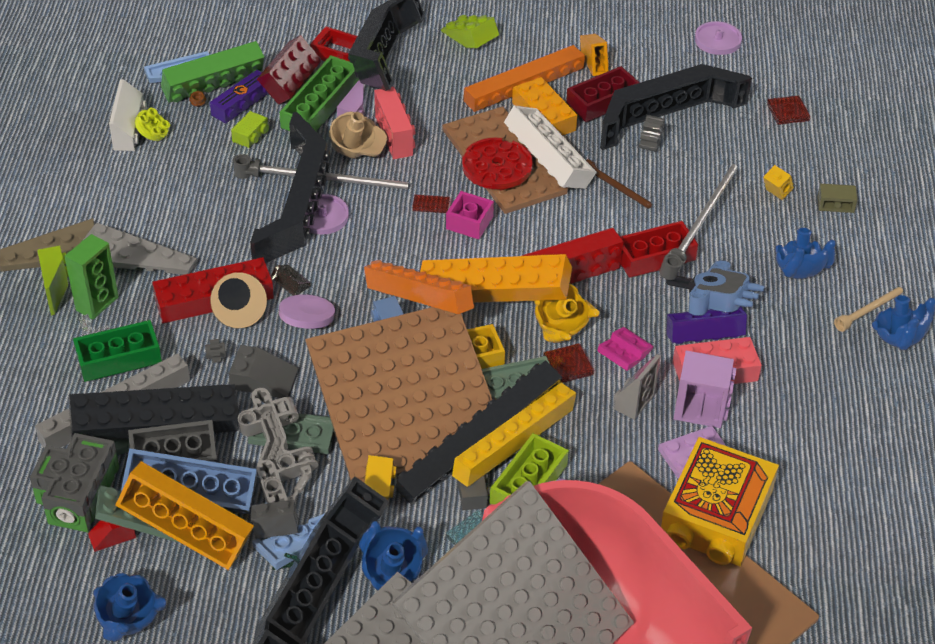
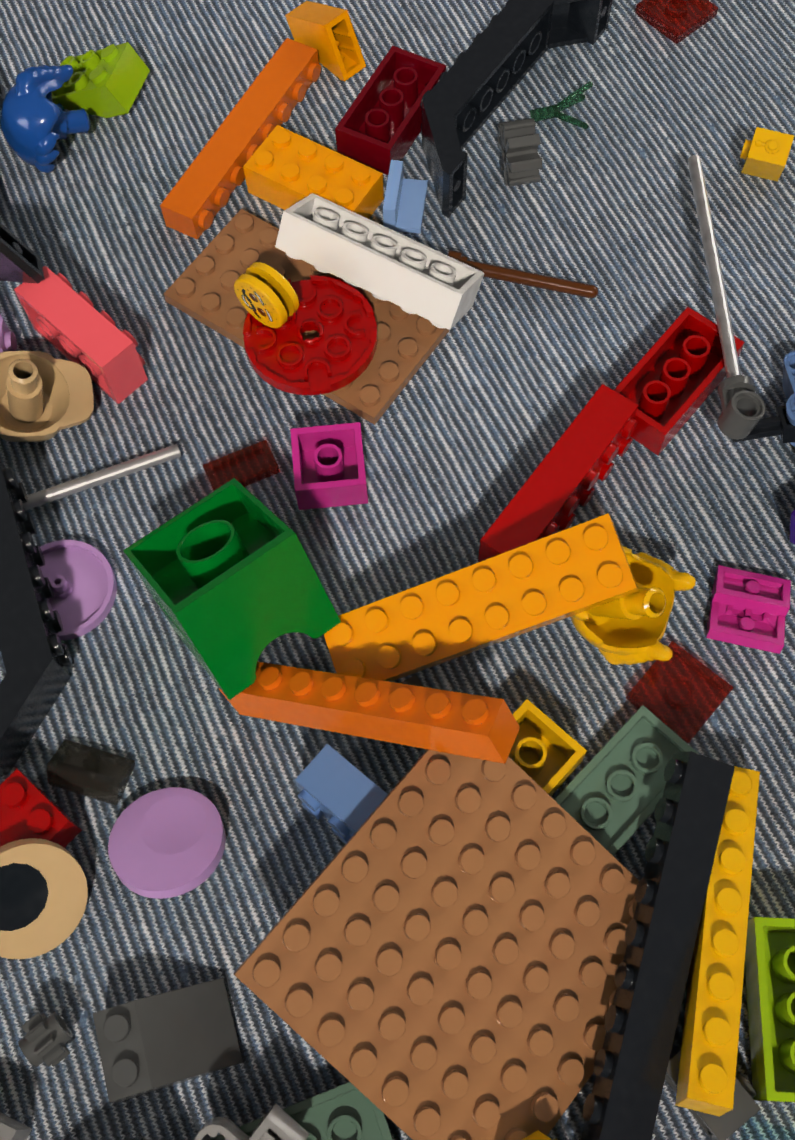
camera: 25 degrees left, 20 degrees up
none -> blue piece [0,65,90,173]
none -> green piece [123,478,341,700]
none -> yellow head [234,262,299,328]
none -> light blue panel [383,160,428,234]
none -> clear green plant [530,81,593,129]

